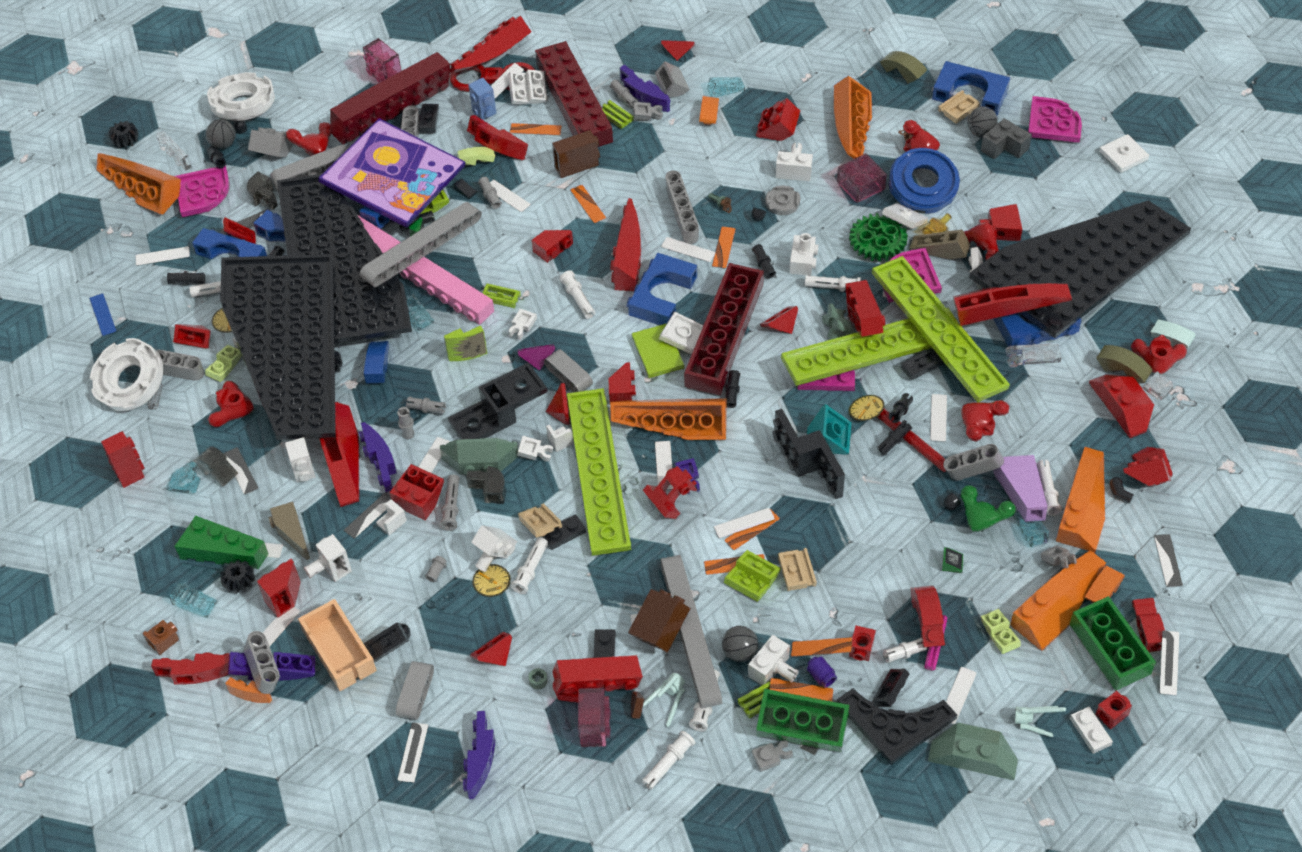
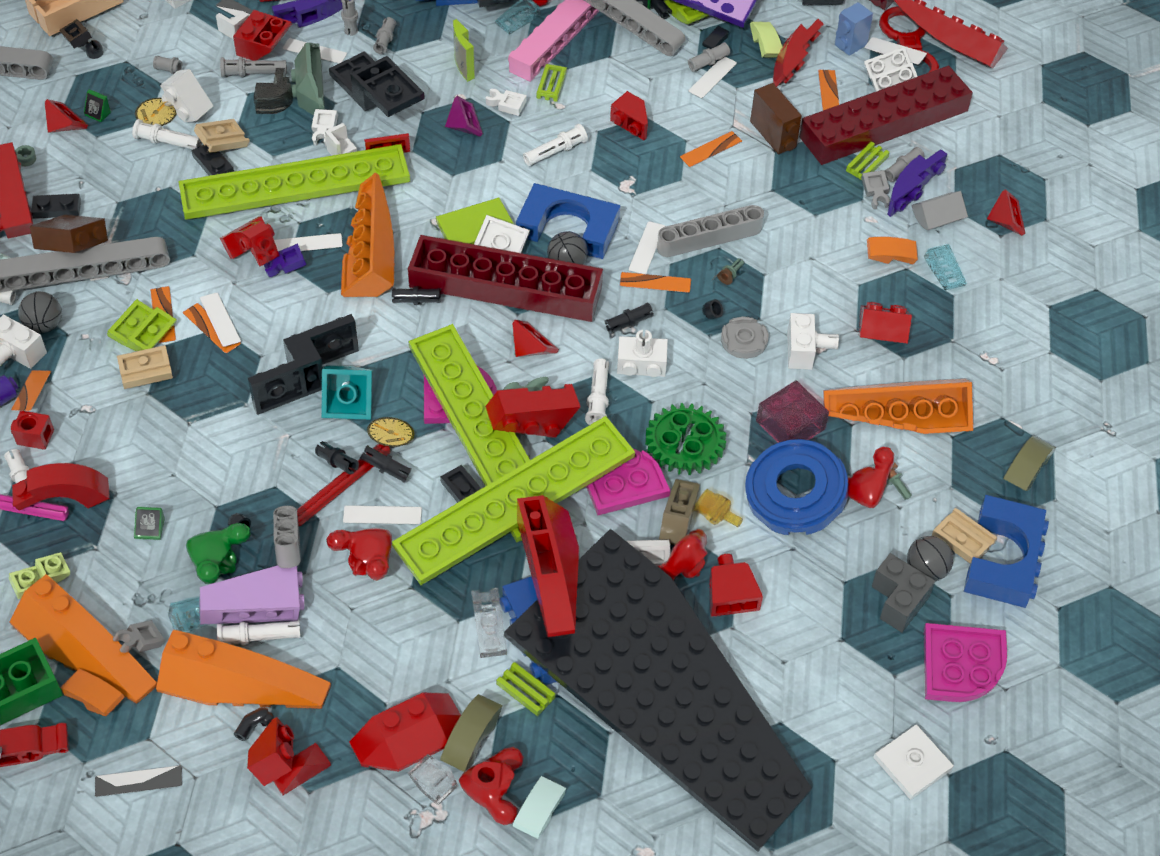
camera: 80 degrees right, 0 degrees up
light grey beam [544,349,593,392] -> none
red slope [608,362,636,402] -> none
red wedge [610,198,641,292] -> none
white plate [882,203,928,229] -> none
none -> slope [84,89,111,122]
none -> lime tile [496,662,556,717]
none -> dark grey piece [547,231,588,265]

